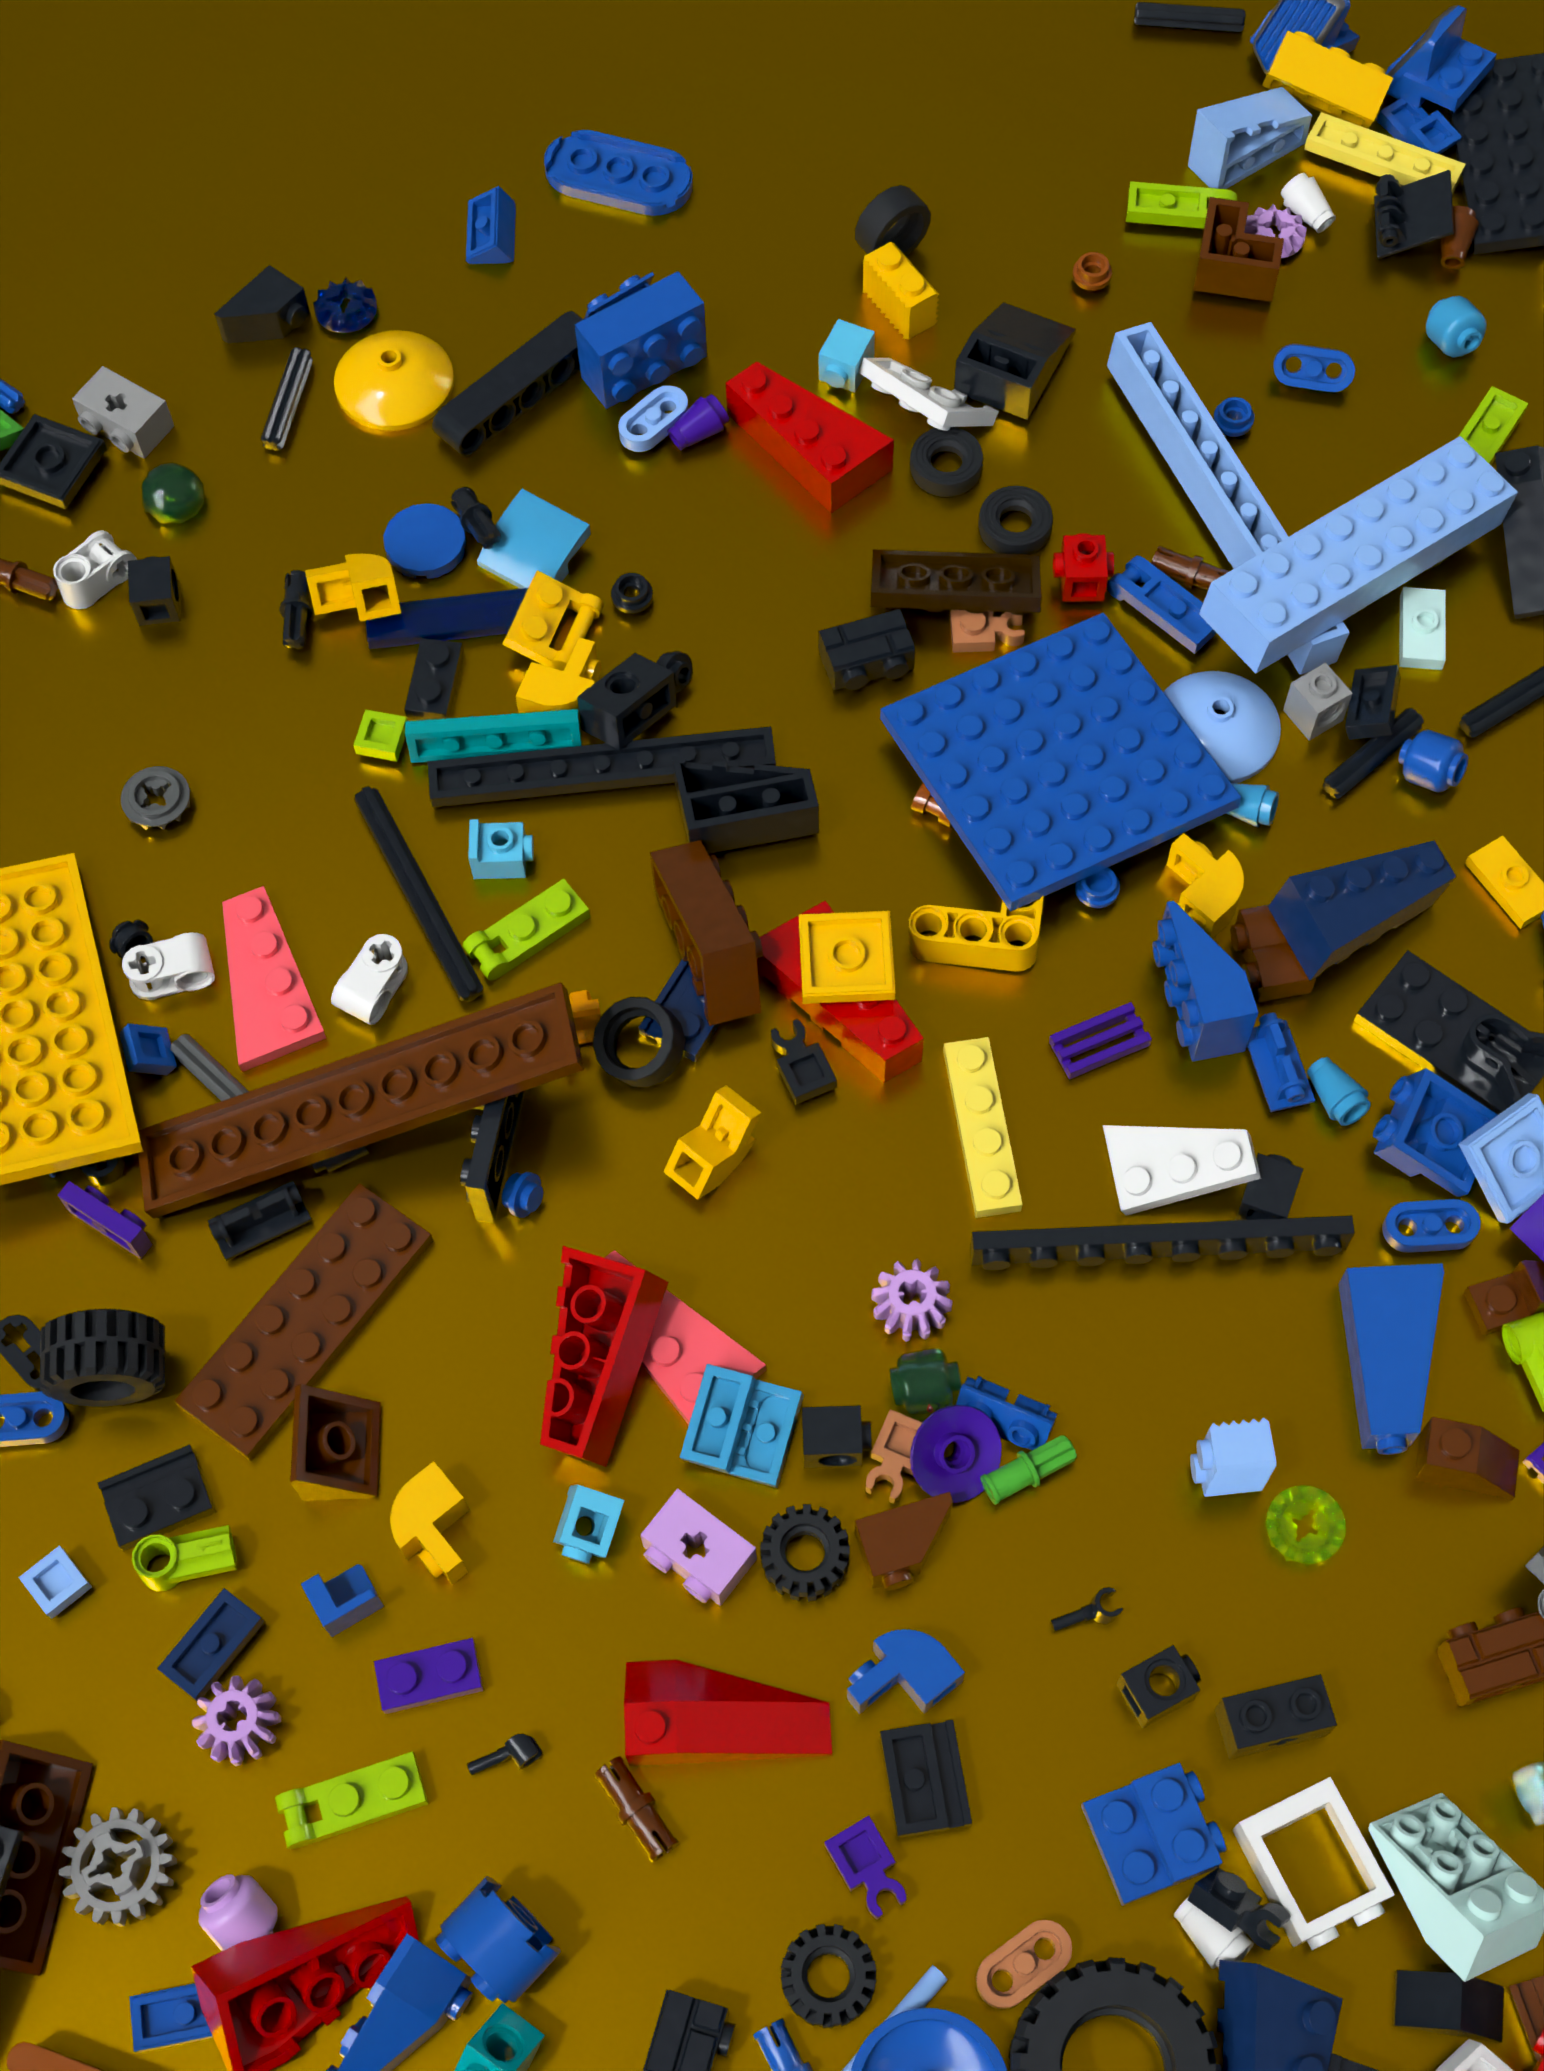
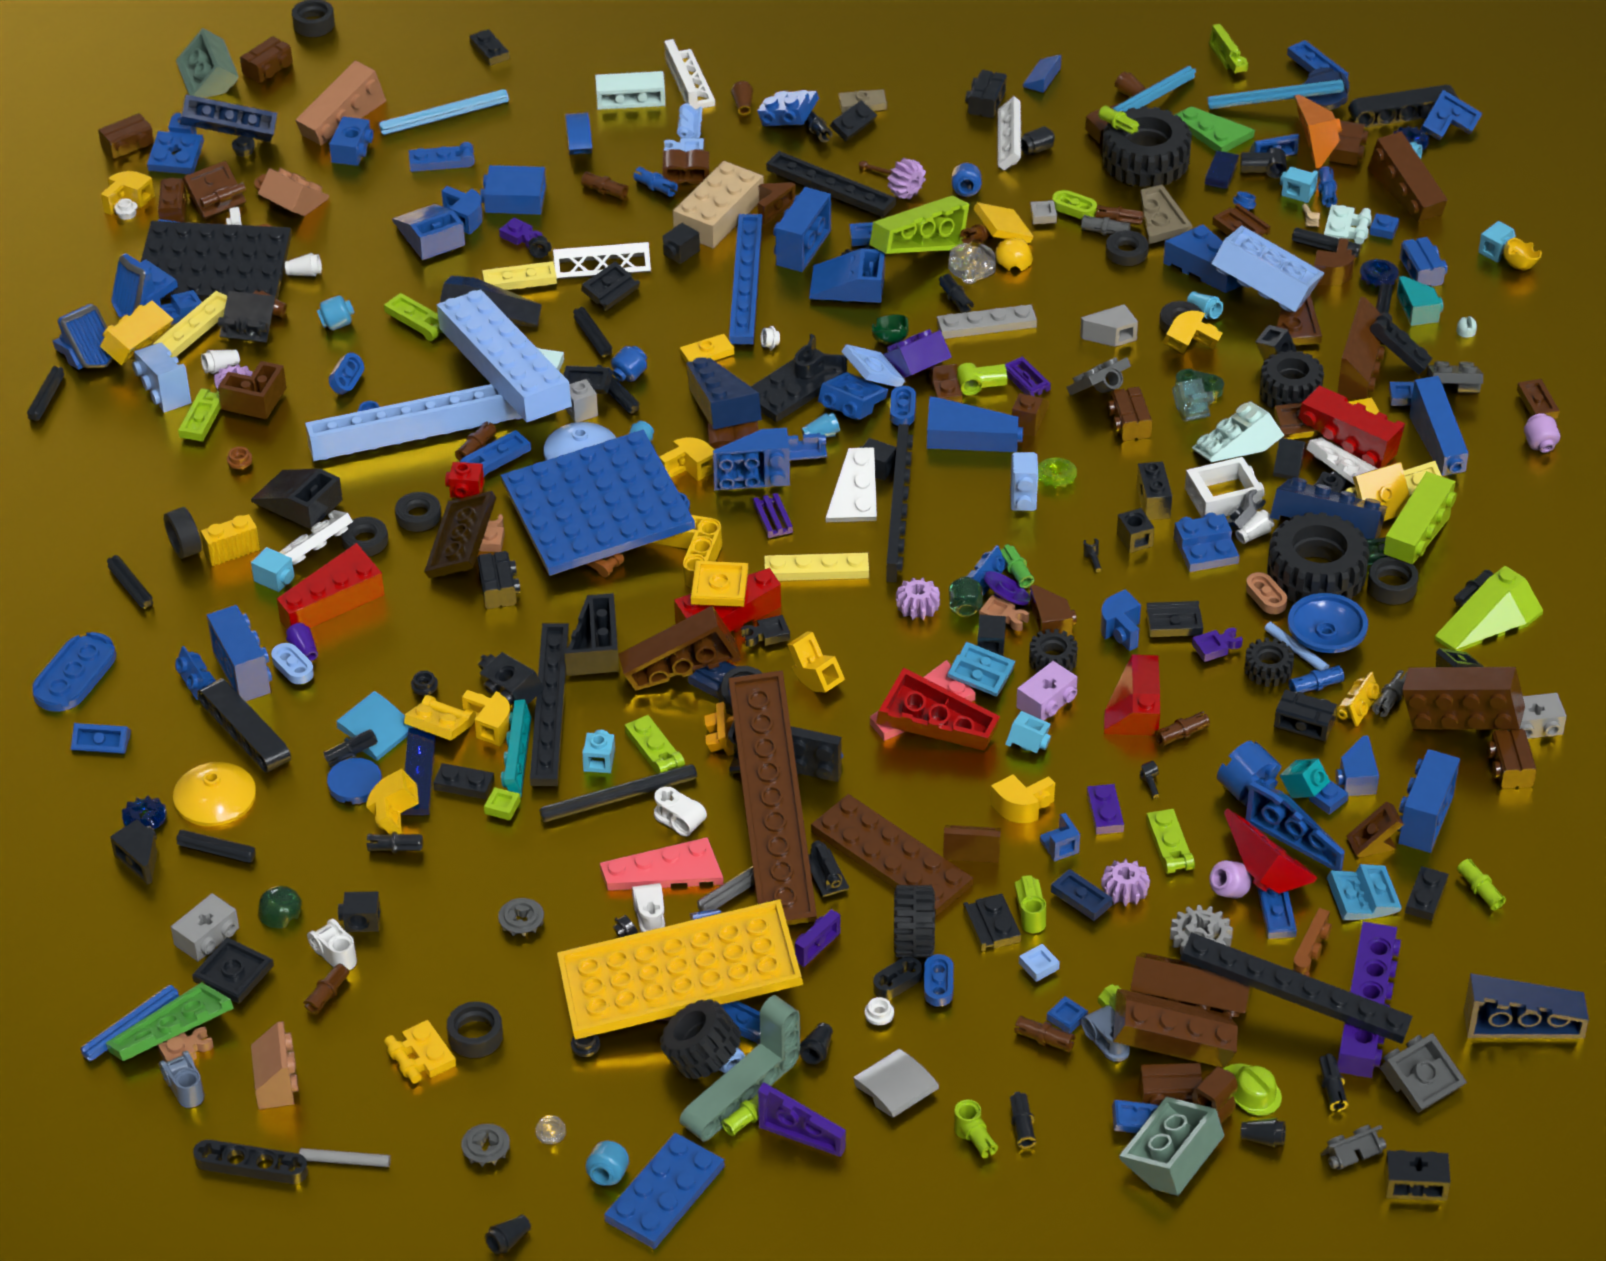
camera: 85 degrees left, 20 degrees down
none -> black axle [107,555,153,609]

